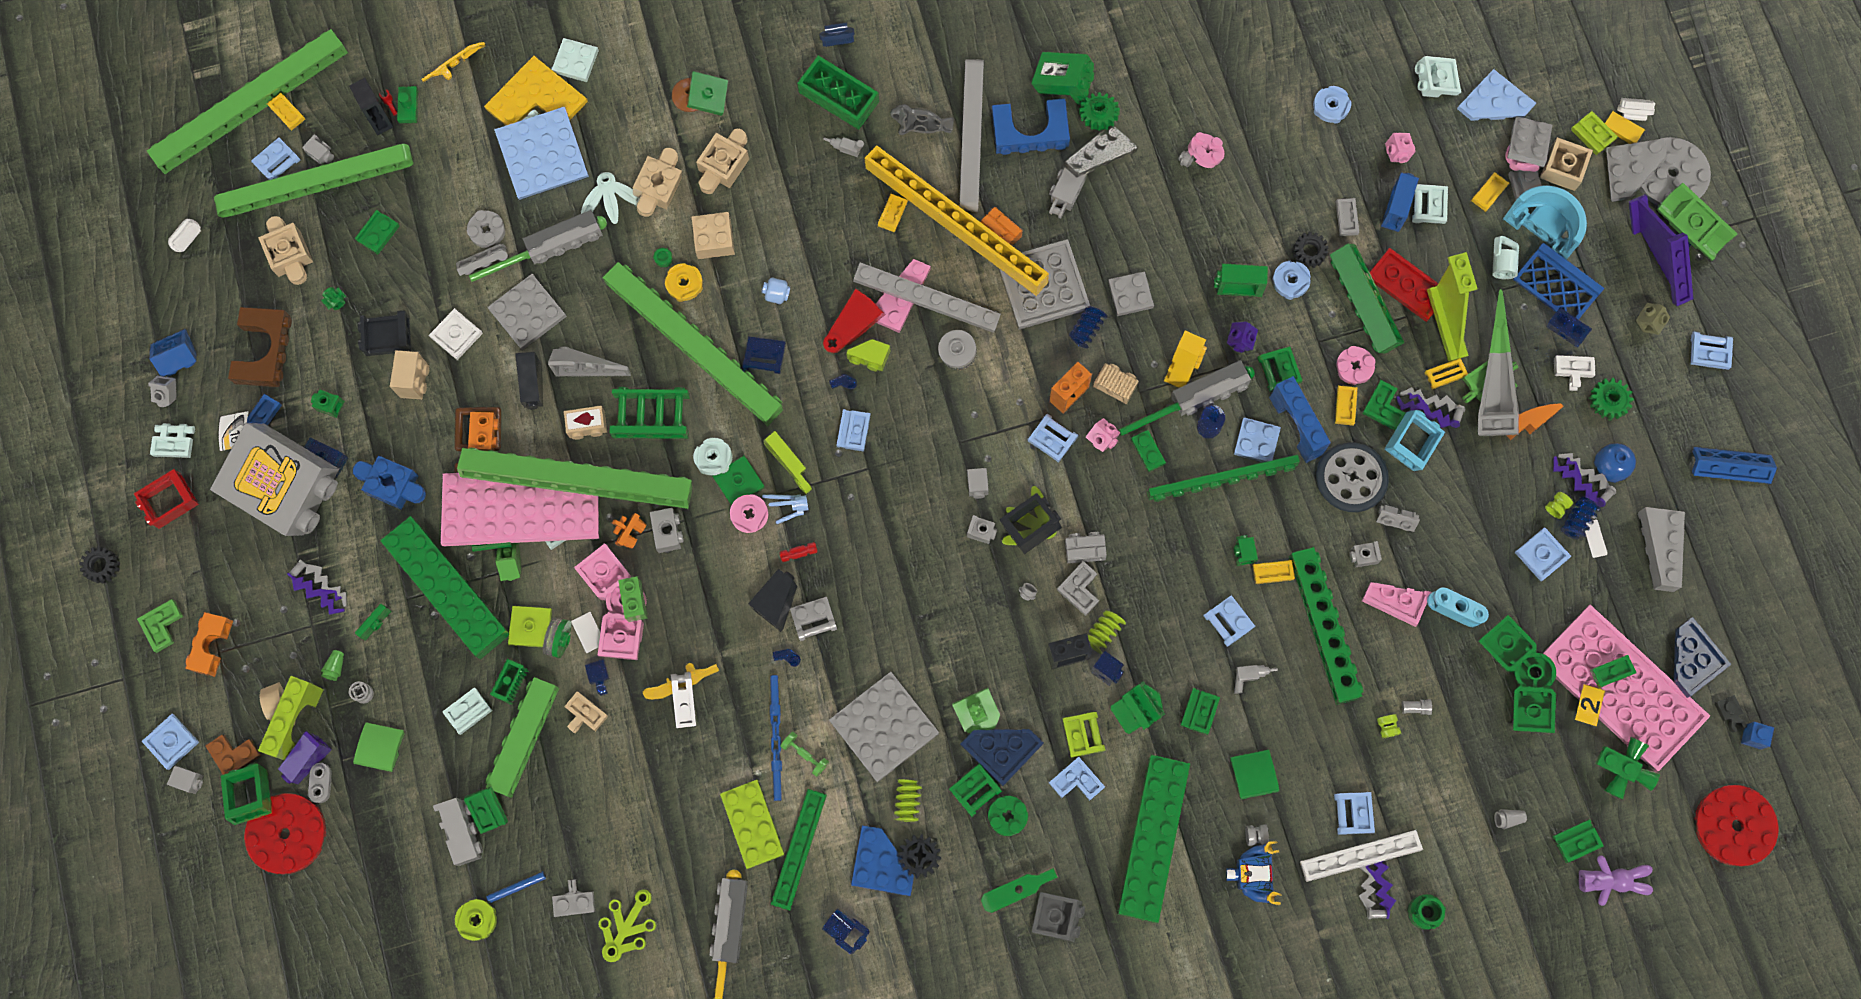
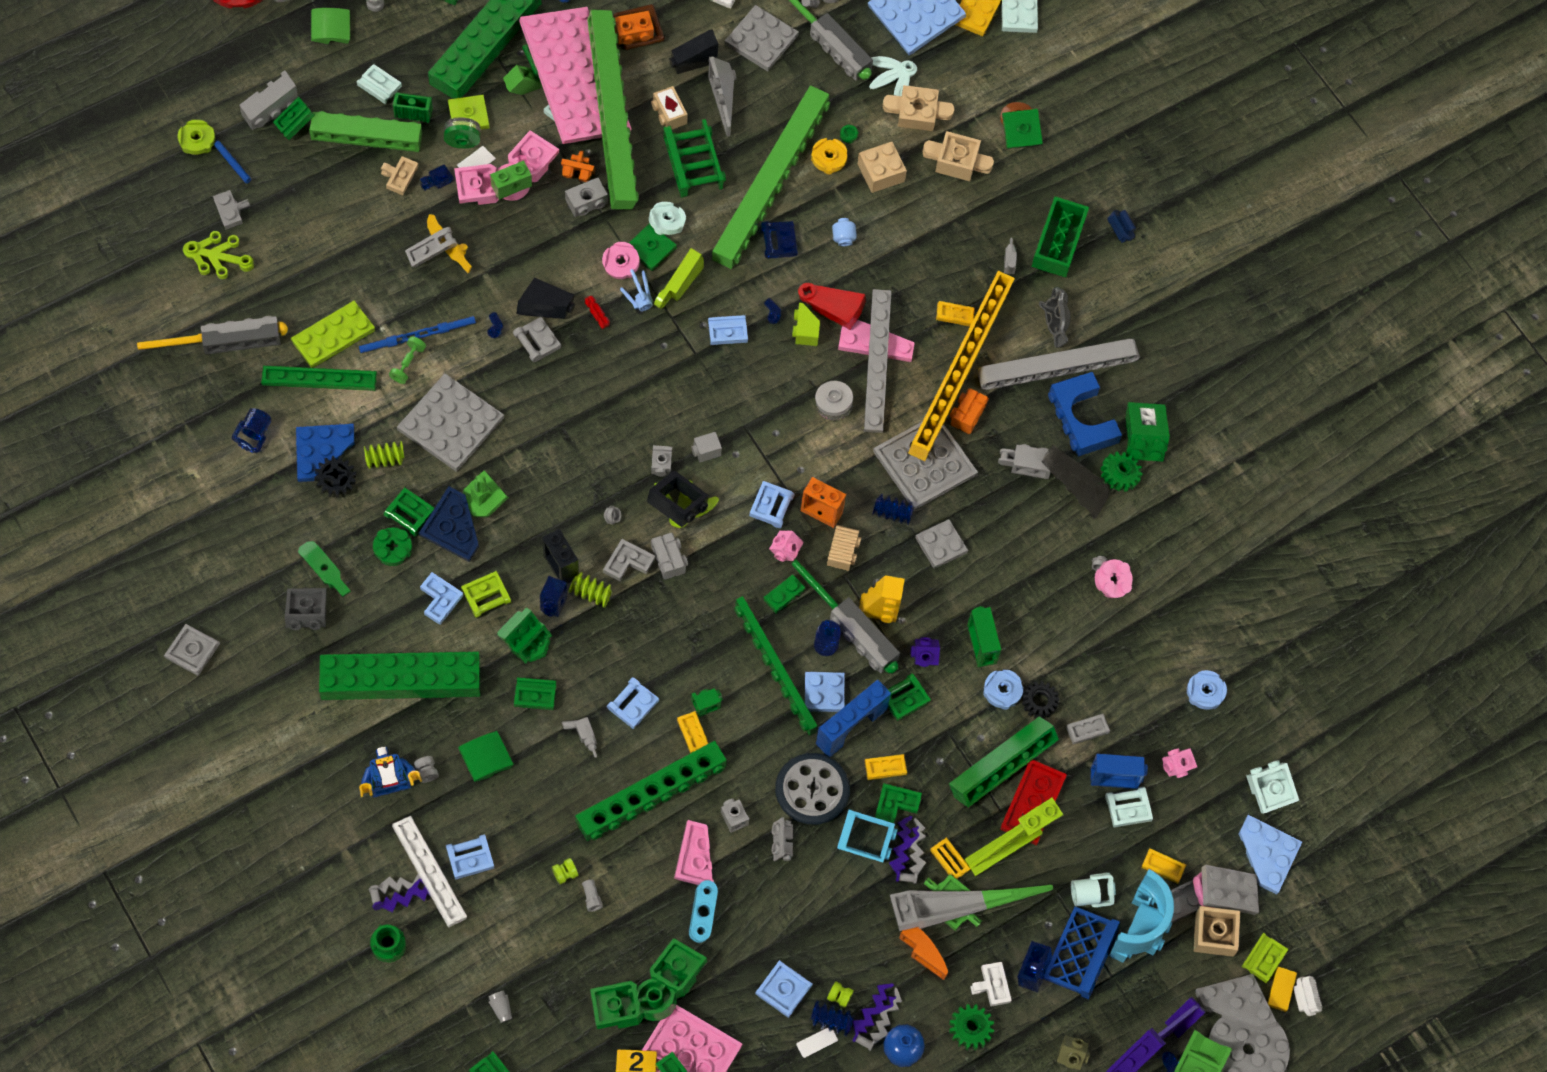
camera: 65 degrees right, 10 degrees down
bright pink plate [1336,346,1375,385] -> none

